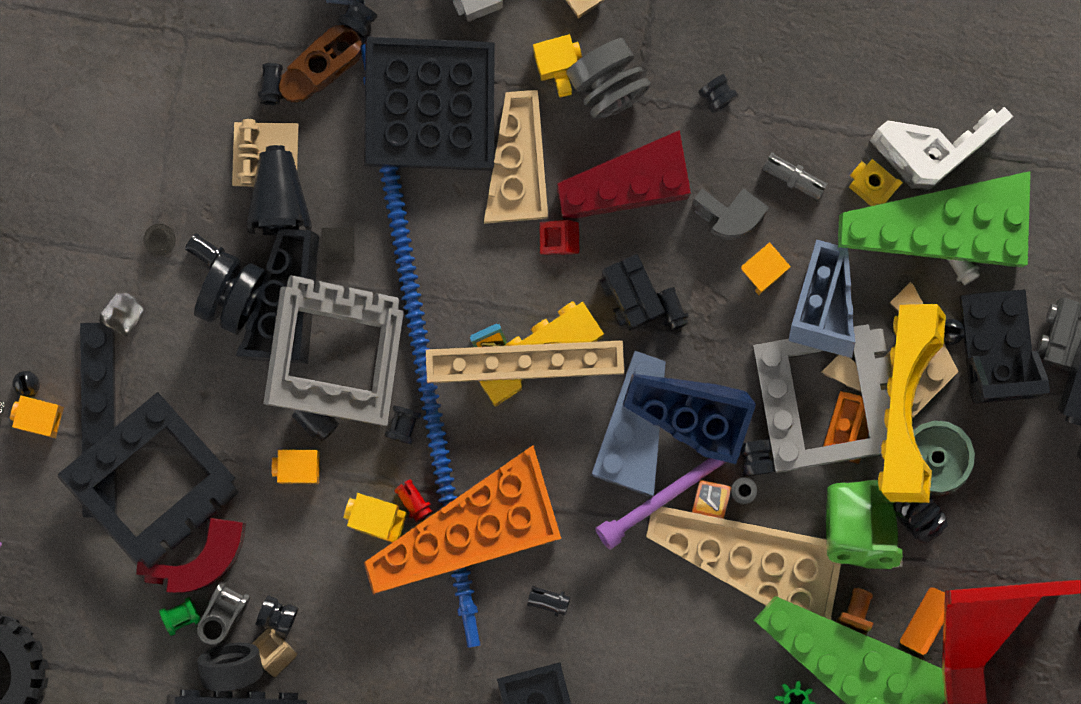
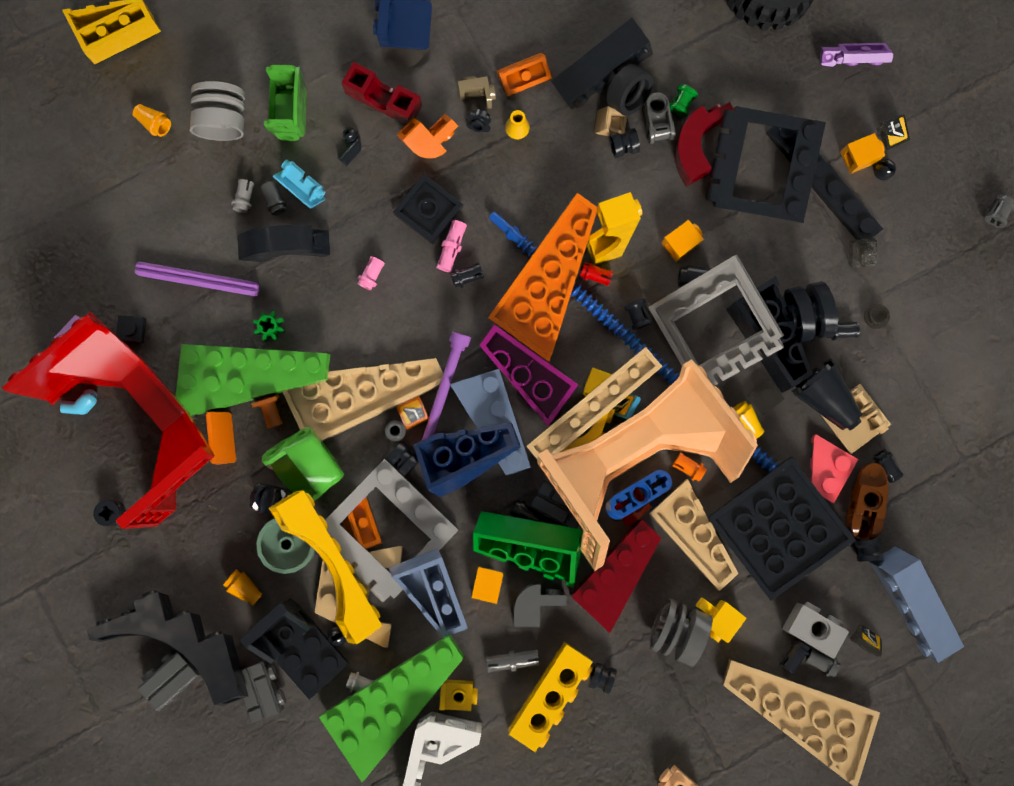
camera: 140 degrees right, 0 degrees up
none -> light orange cone [223,569,263,606]
none -> bright pink pin [358,256,385,290]
none -> bright pink pin [436,220,467,273]
none -> green wedge [473,511,583,588]
none -> magenta wedge [480,324,578,426]
none -> yellow brick [508,642,593,752]
none -> light nougat panel [538,359,758,571]
none -> blue beam [606,470,672,519]
none -> orange pin [672,453,707,482]
none -> yellow cone [733,401,765,439]
none -> coral wing [809,434,859,503]

